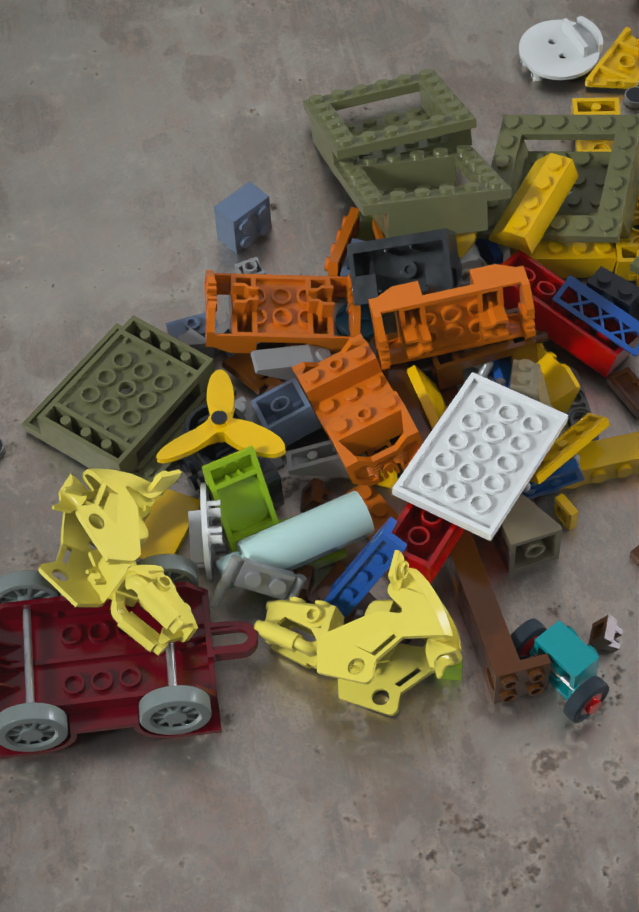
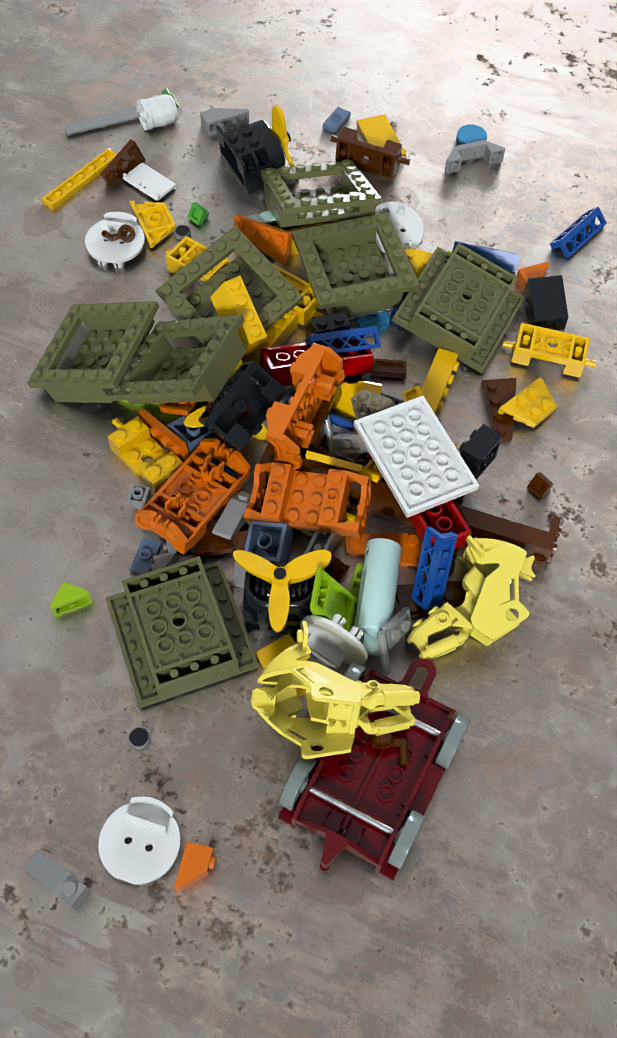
camera: 60 degrees left, 5 degrees up
sand blue brick [214,181,272,254] -> none
brick [510,618,609,723] -> none
none -> lime slope [50,581,93,617]
none -> reddish brown plate [101,224,136,243]
none -> yellow brick [107,416,183,495]
none -> reddish brown plate [371,733,409,766]
none -> black hinge [459,423,503,480]

